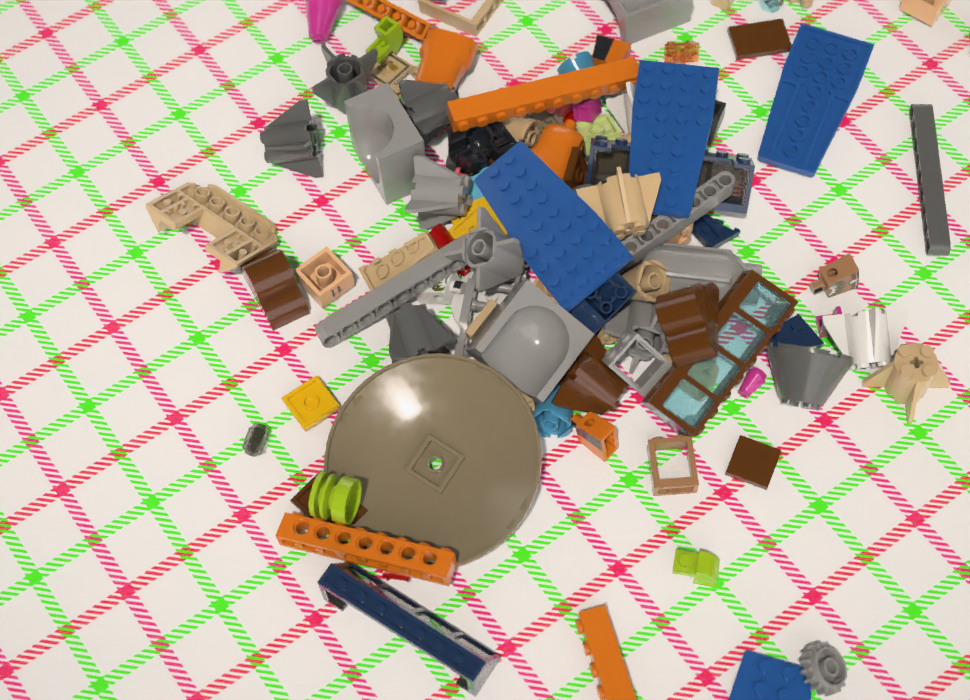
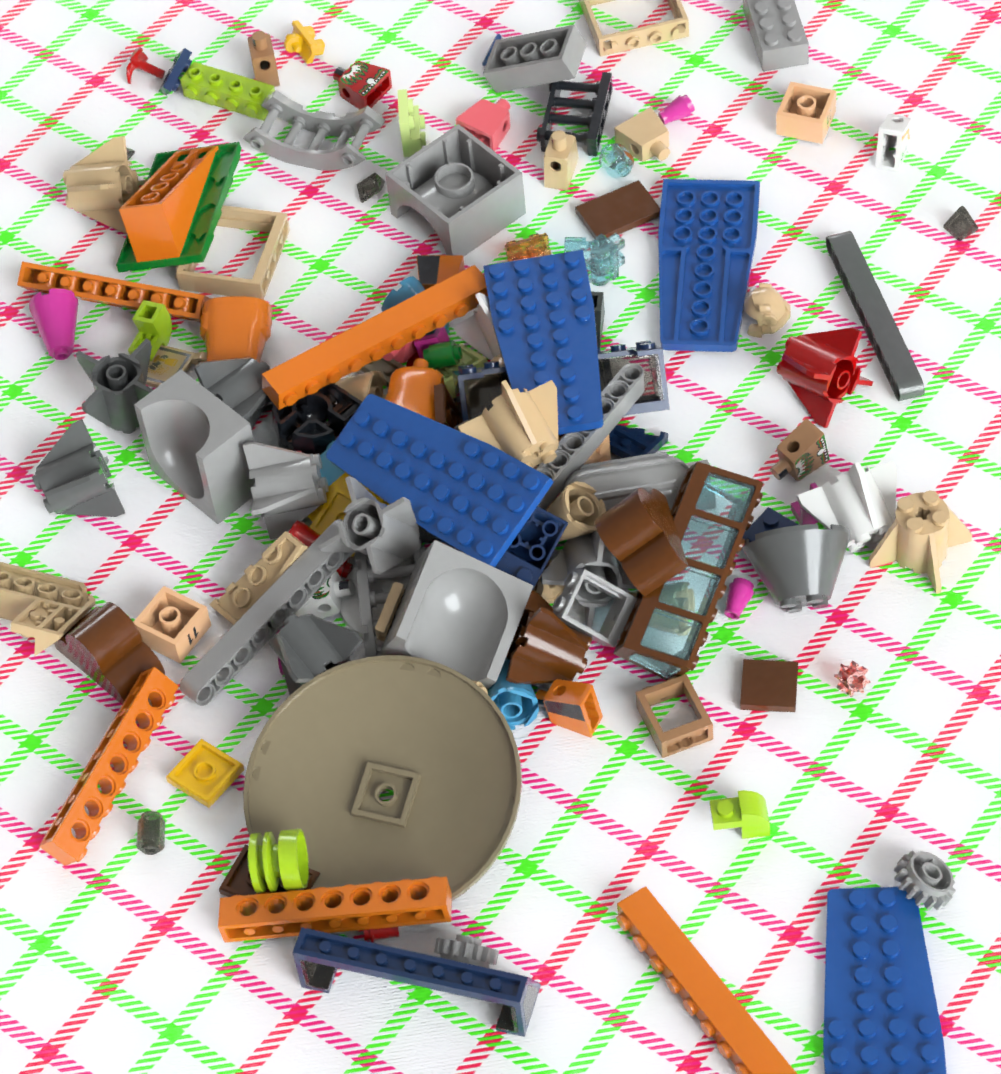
camera: 15 degrees left, 10 degrees down
none -> orange brick [39,667,179,866]
none -> green brick [423,340,463,370]
none -> light grey gear [434,934,499,968]
none -> clear light blue hips [564,233,625,286]
none -> tan helmet [744,283,791,338]
none -> red brick [777,328,873,428]
none -> clear red gear [834,661,871,697]

